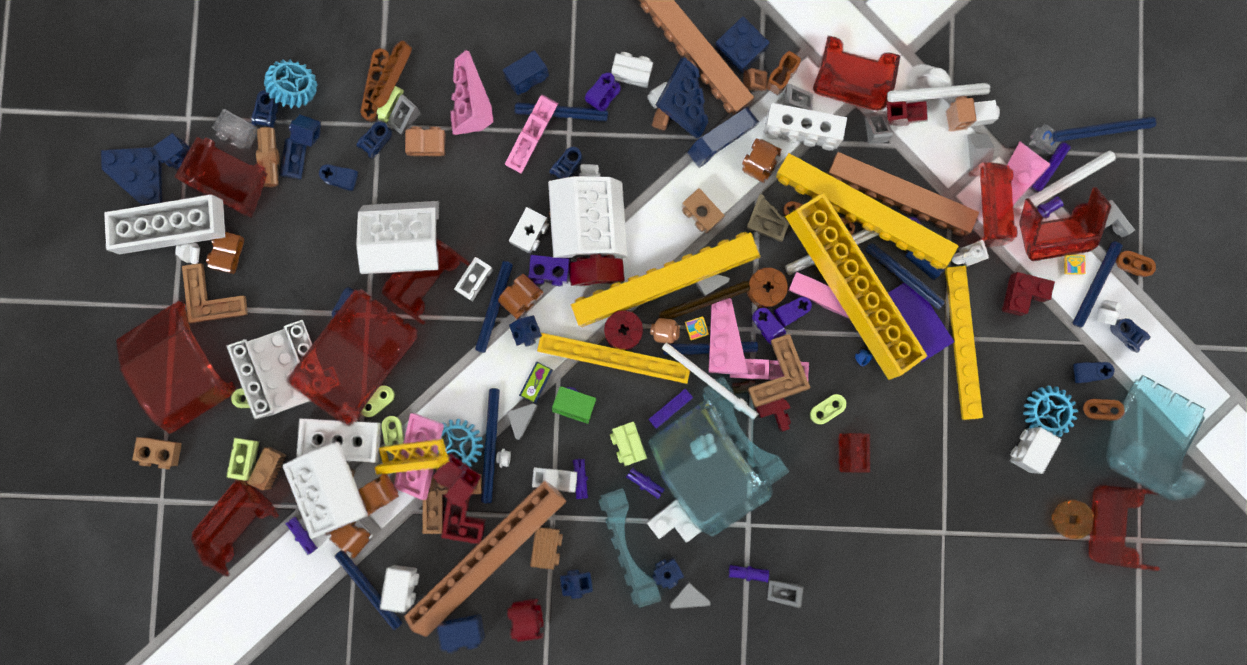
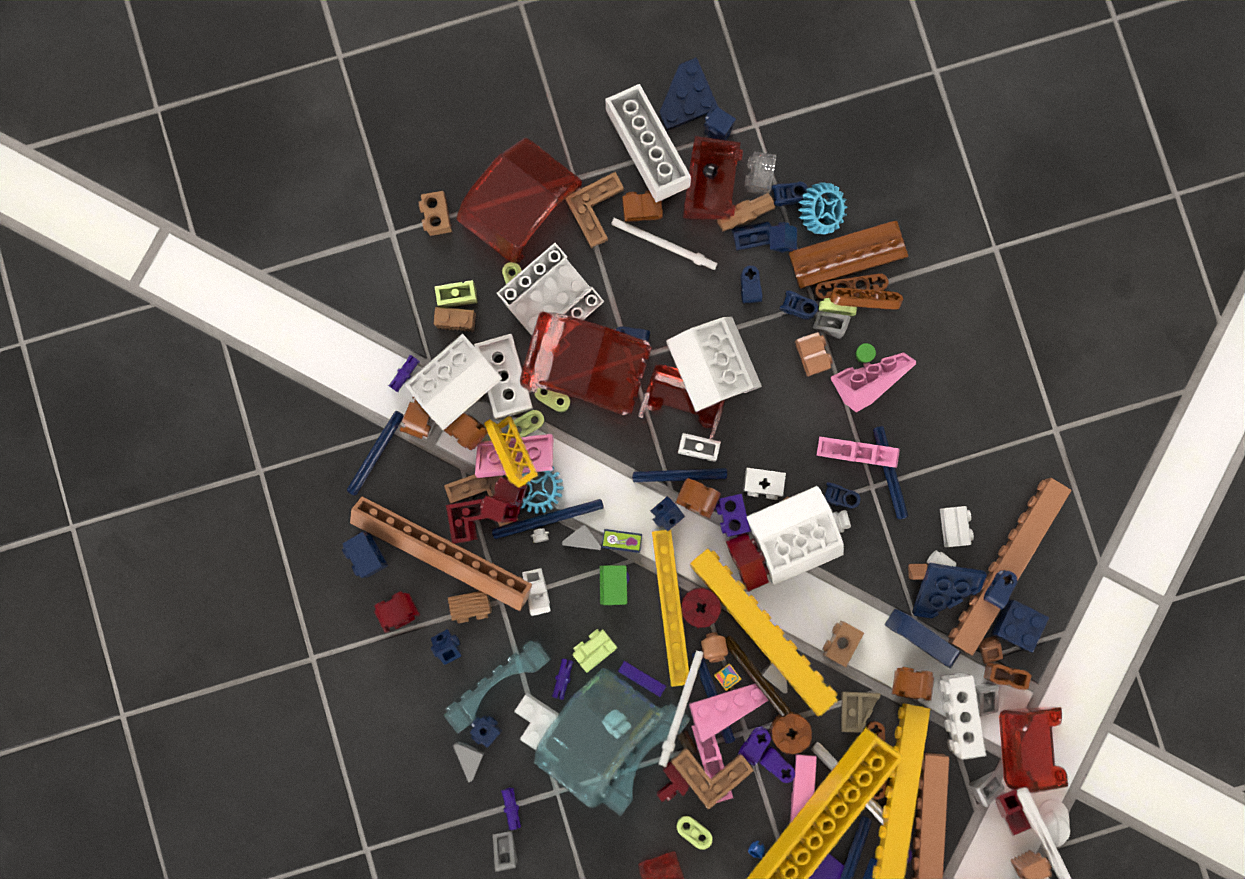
camera: 70 degrees right, 0 degrees up
white piece [175,242,200,264] -> none
clear red windscreen [191,479,279,577] -> none
white brick [381,565,419,612] -> none
dark blue brick [503,50,549,96] -> none
dark purple pin [572,459,588,499] -> none
dark purple piece [585,73,621,111] -> none
none -> white bar [611,218,718,270]
none -> black hinge [702,163,718,180]
none -> dark orange plate [789,221,908,289]
none -> bright green tile [856,343,876,363]
none -> dark blue piece [983,570,1017,609]

